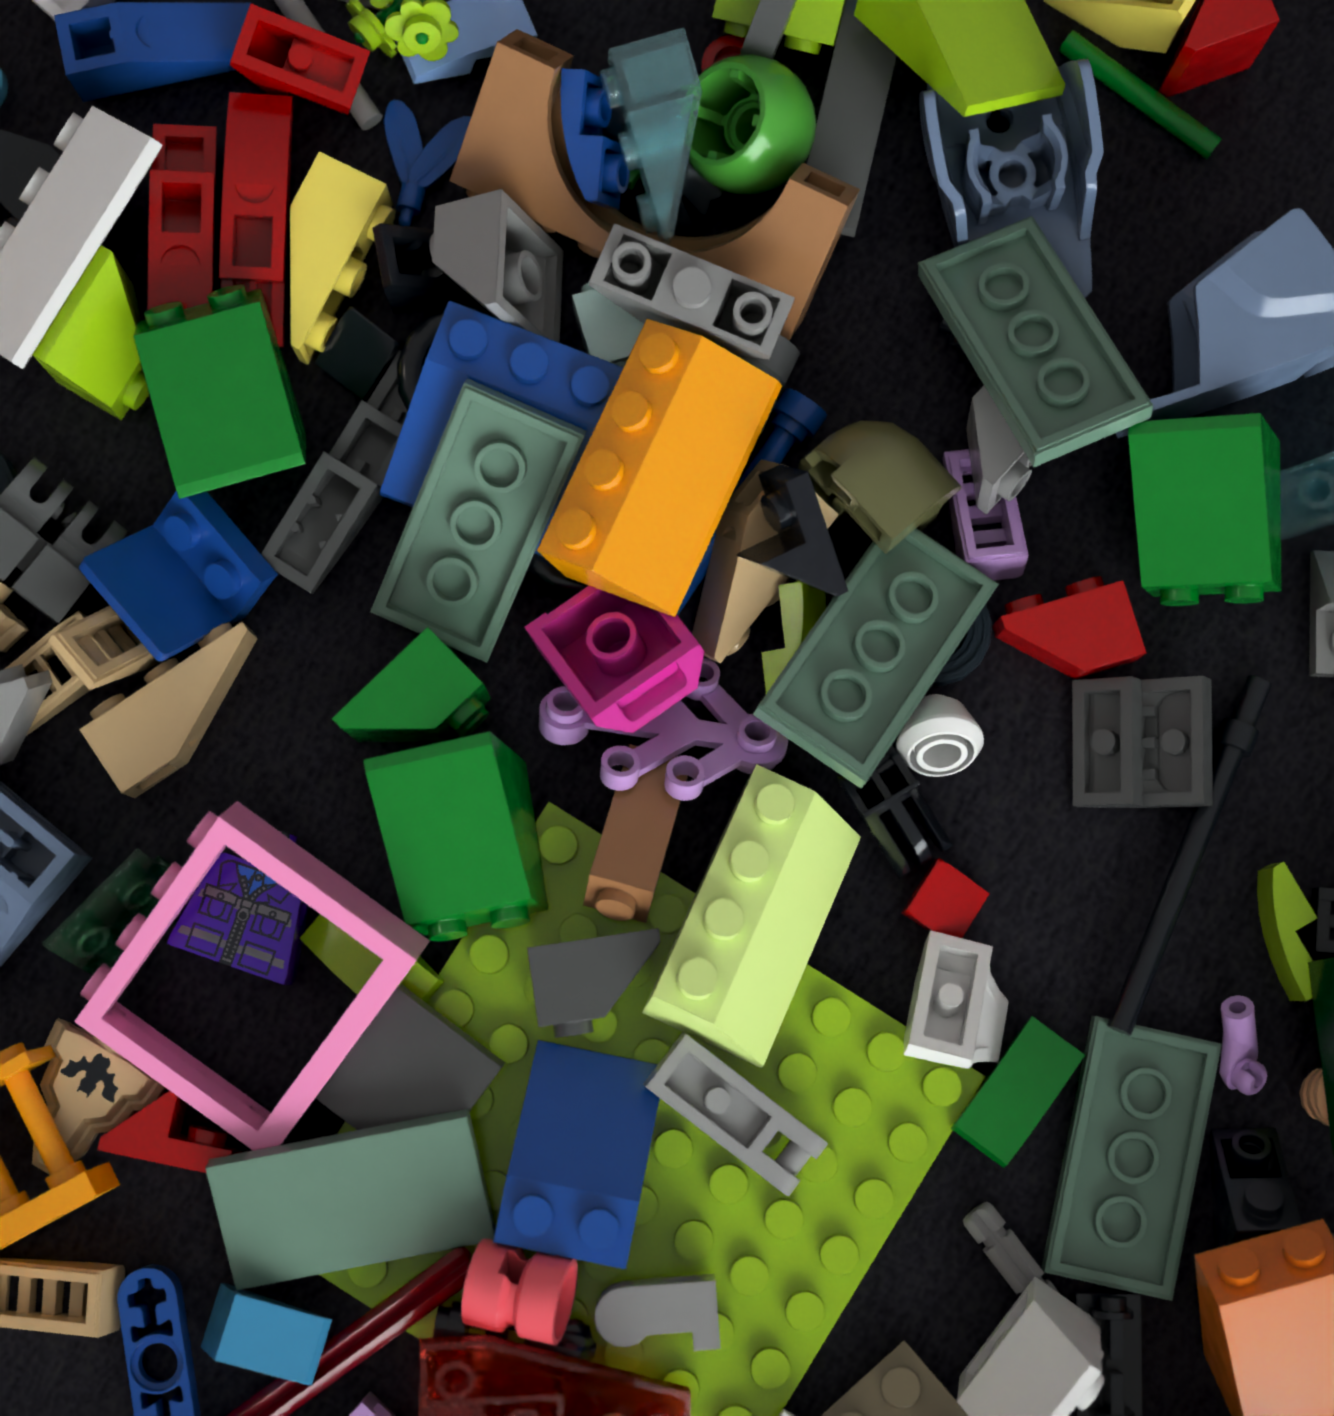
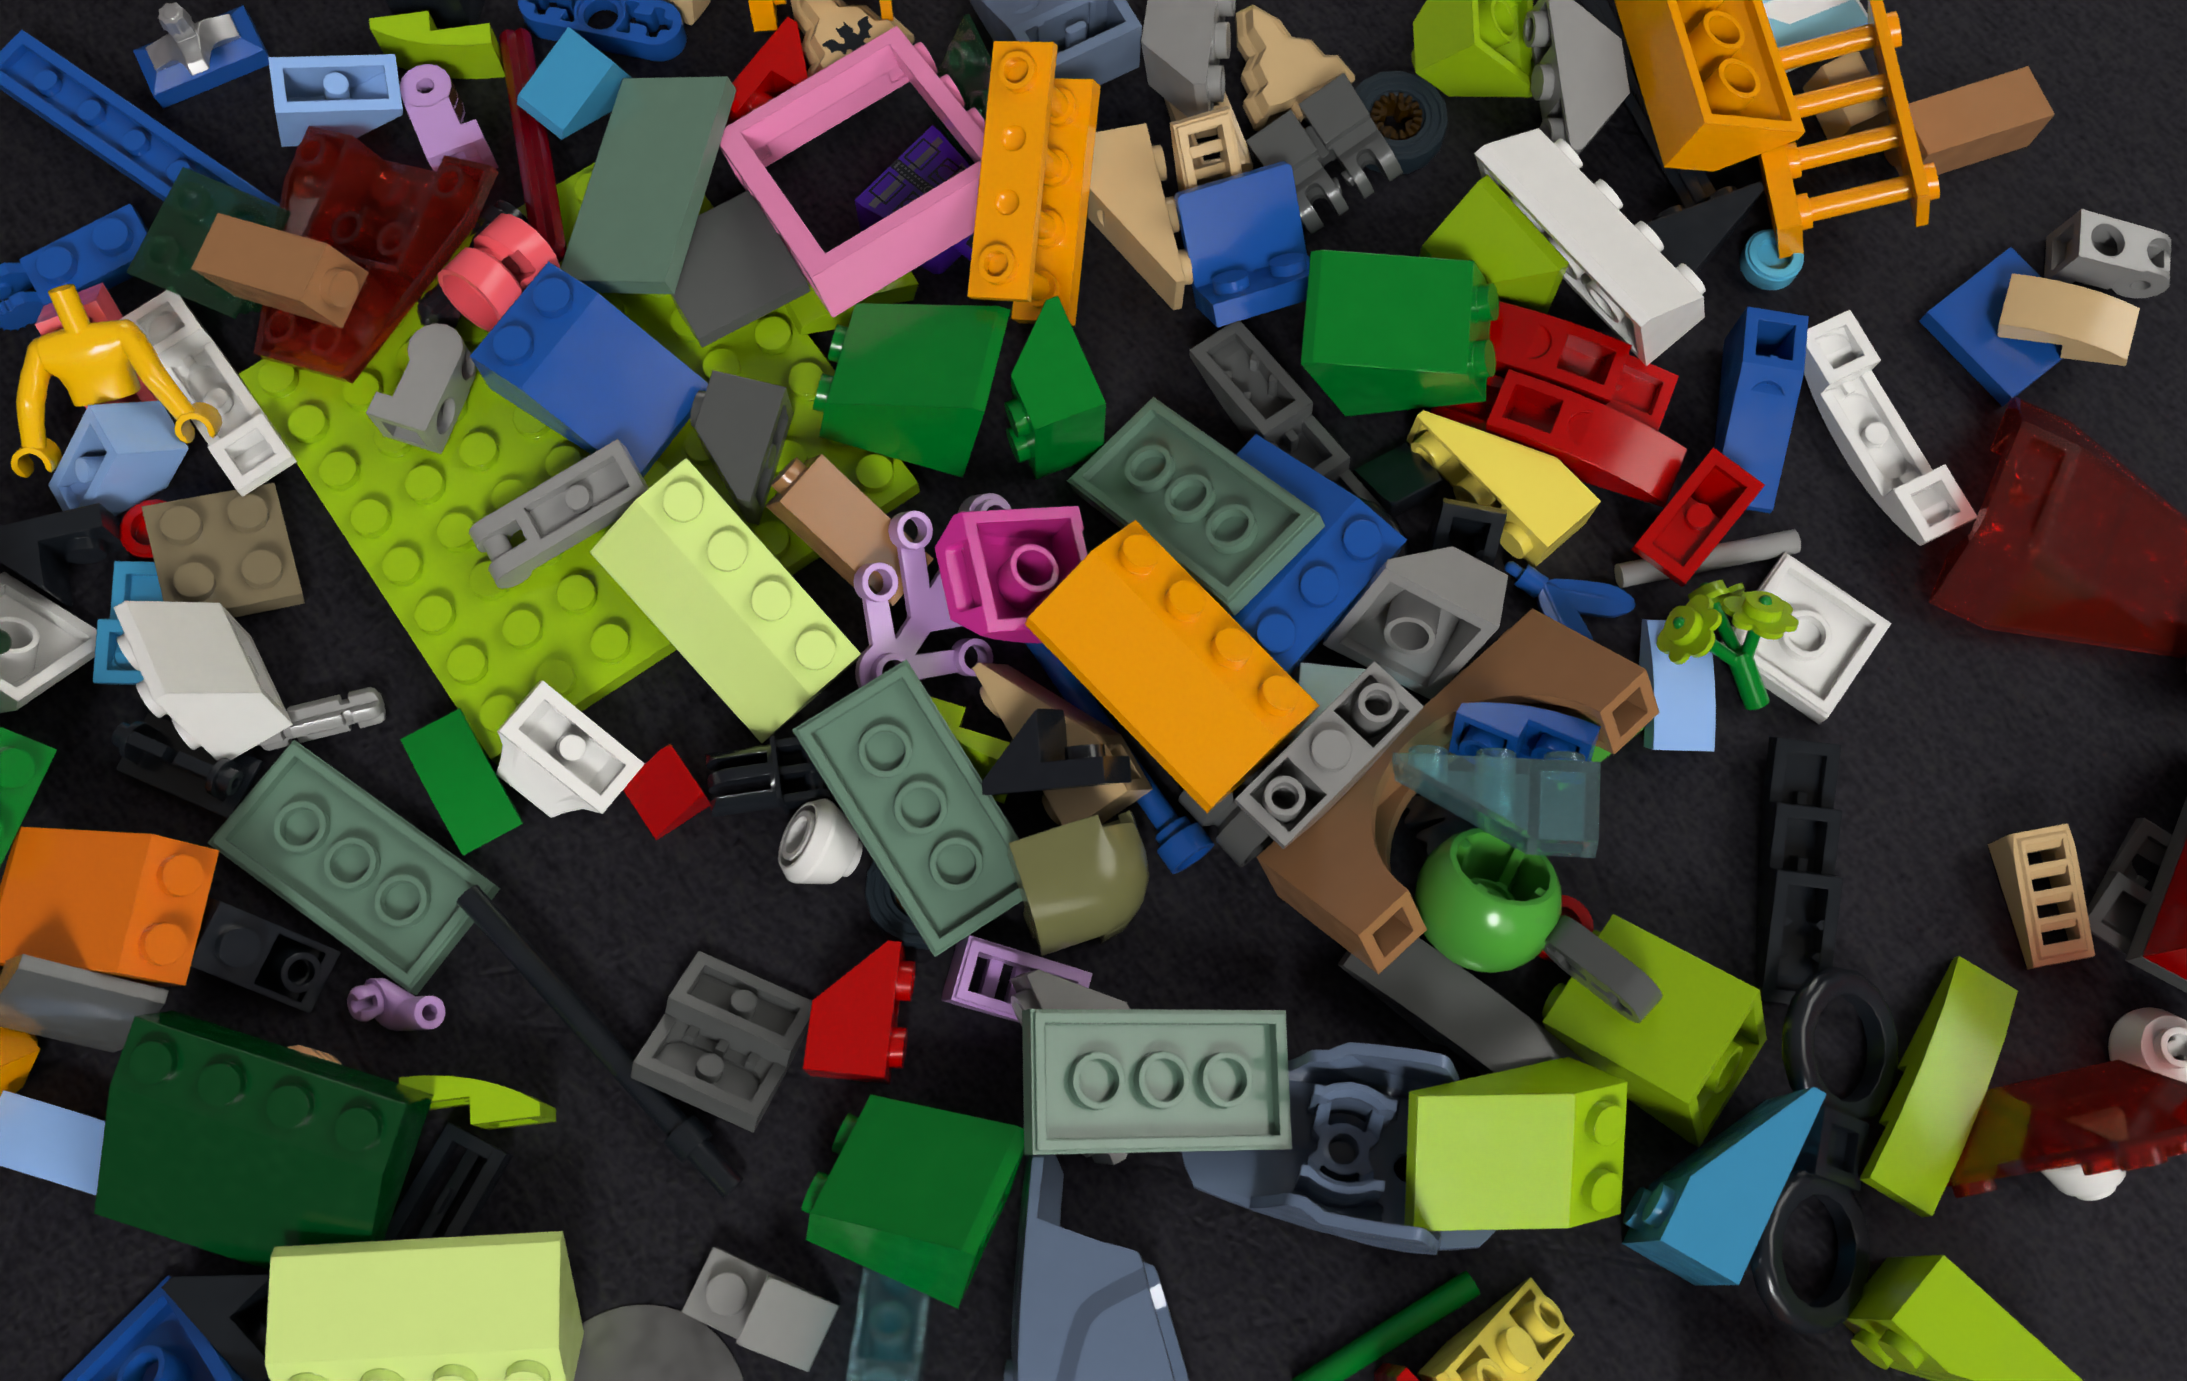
camera: 110 degrees right, 10 degrees down
none -> light orange fence [967,41,1101,326]

